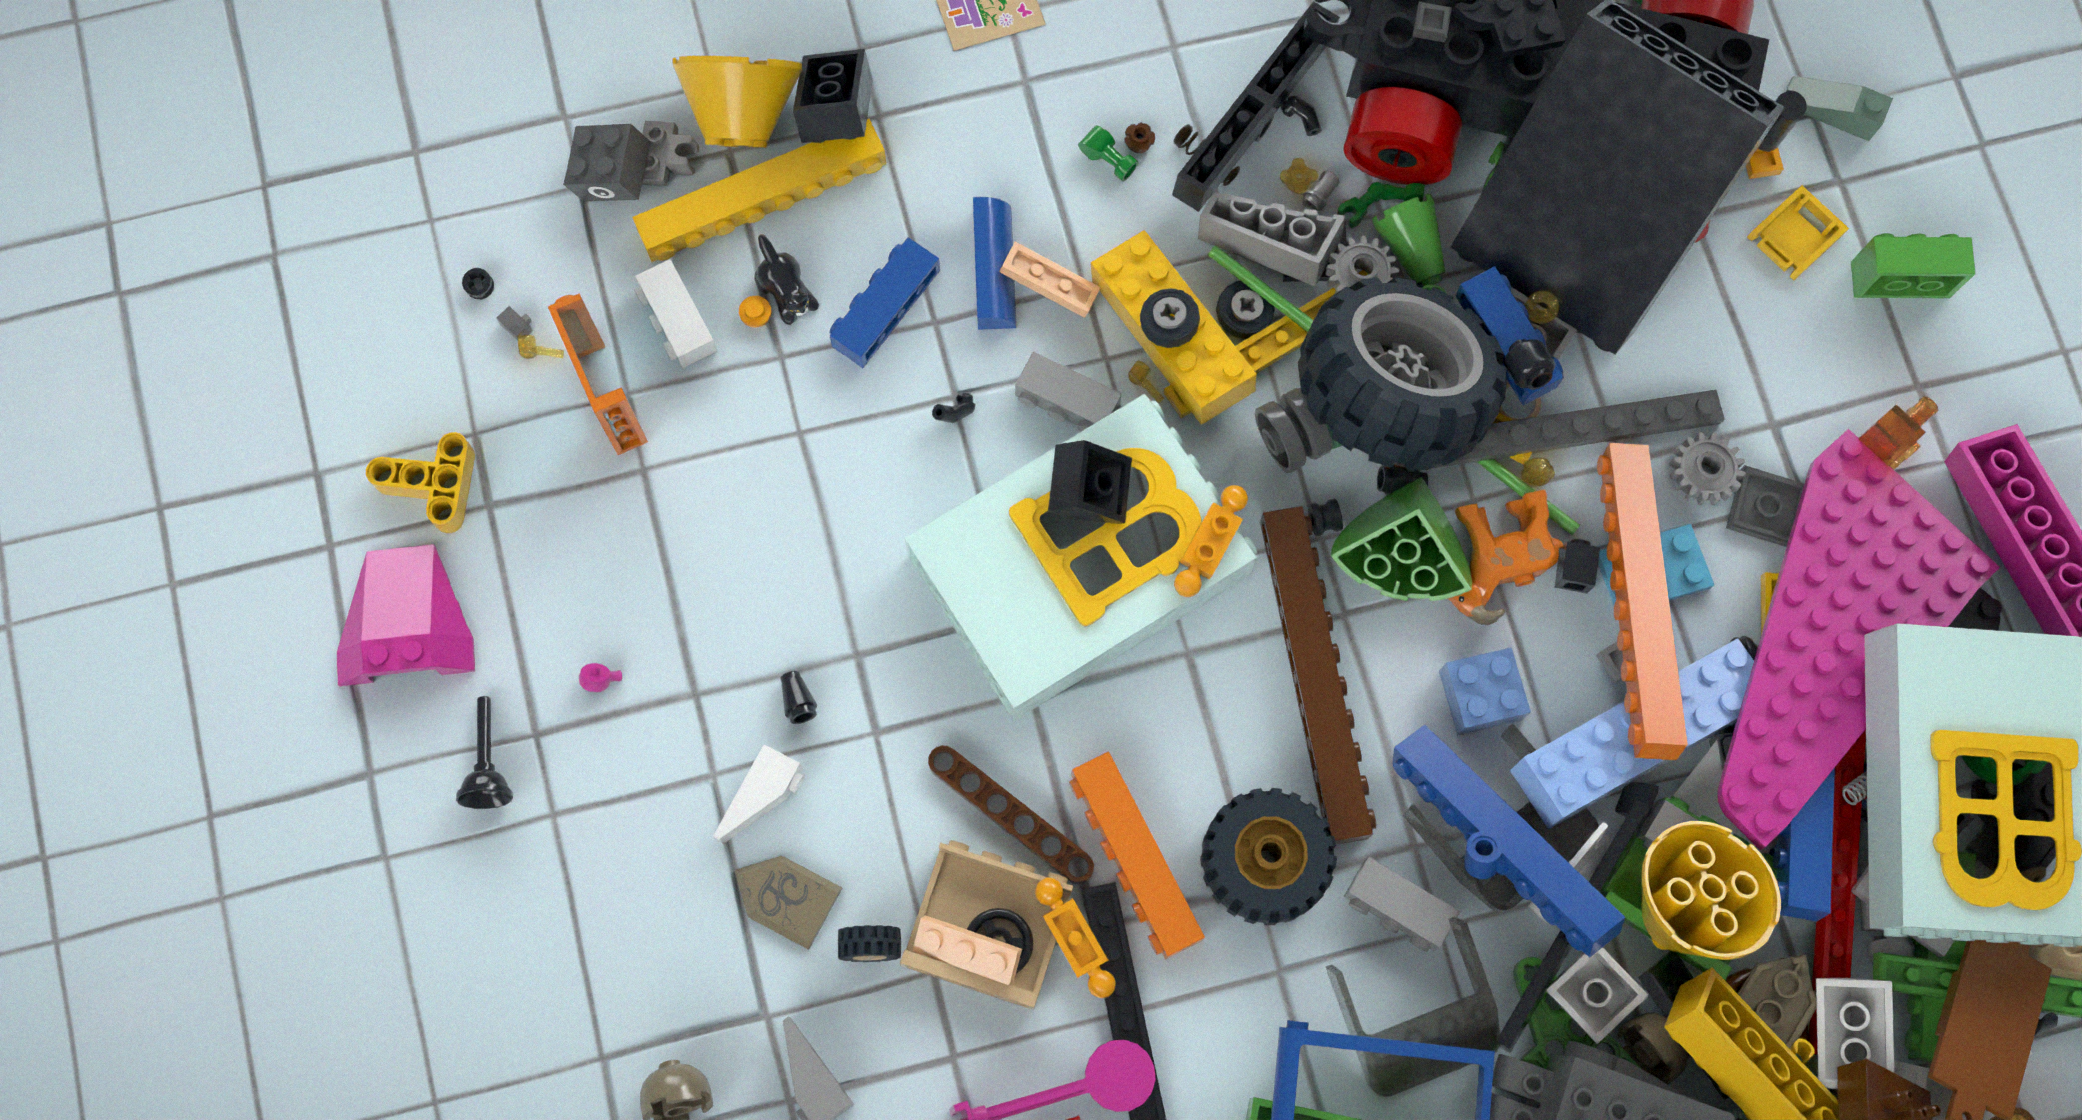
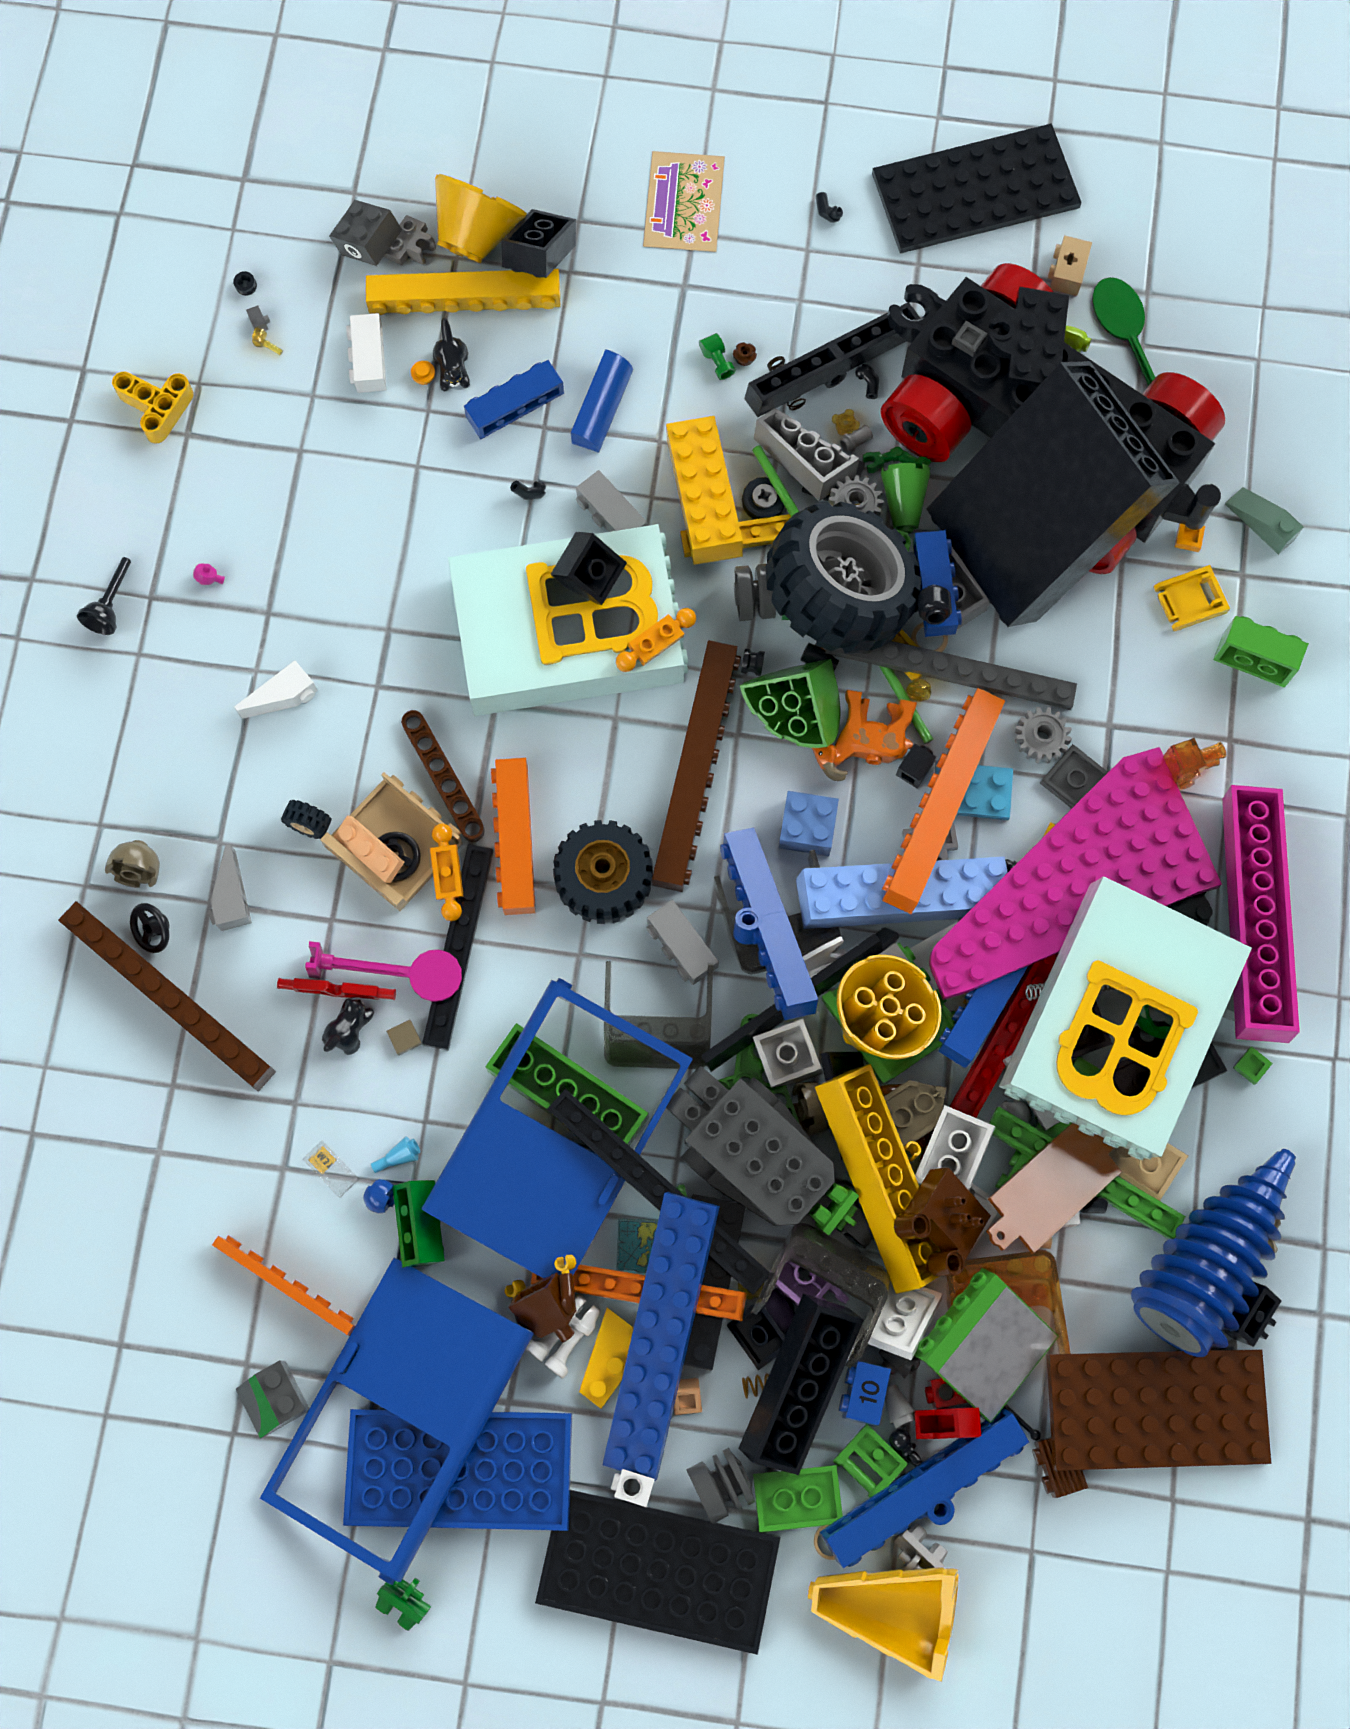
camera: 25 degrees right, 0 degrees up
dark pink wedge [337,544,475,686] -> none
orange panel [548,293,648,455] -> none
dark tan tile [735,856,843,950] -> none
black cone [780,671,818,724] -> none
light nougat plate [999,241,1101,318] -> none
clear yellow hand [1128,360,1165,404] -> none
black wheel [1140,288,1200,348] -> none
clear yellow plate [1525,291,1559,324] -> none

